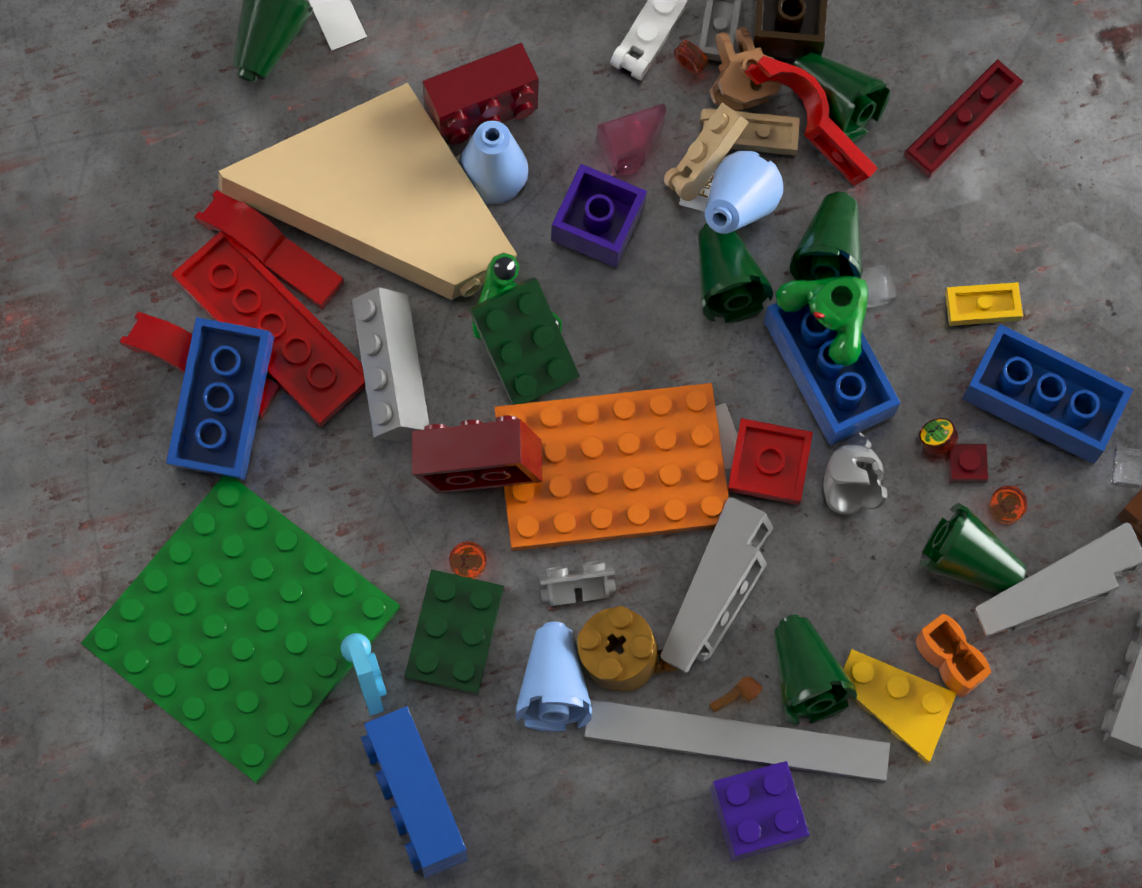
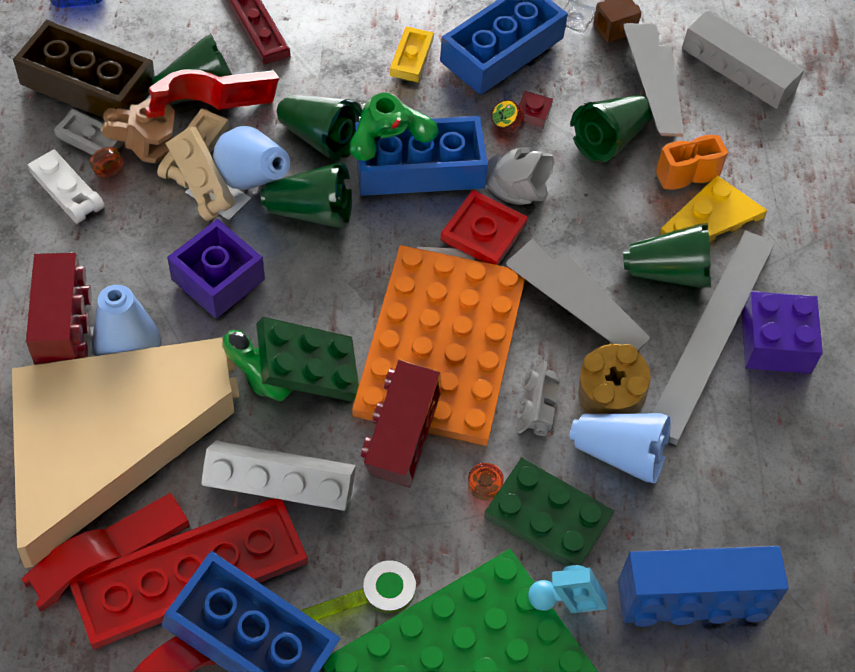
camera: 70 degrees left, 15 degrees down
clear pink slope [596,103,667,176] -> none
clear orange hand [709,676,762,712] -> none
clear red tile [988,485,1027,524] -> none
none -> piece [300,561,416,621]

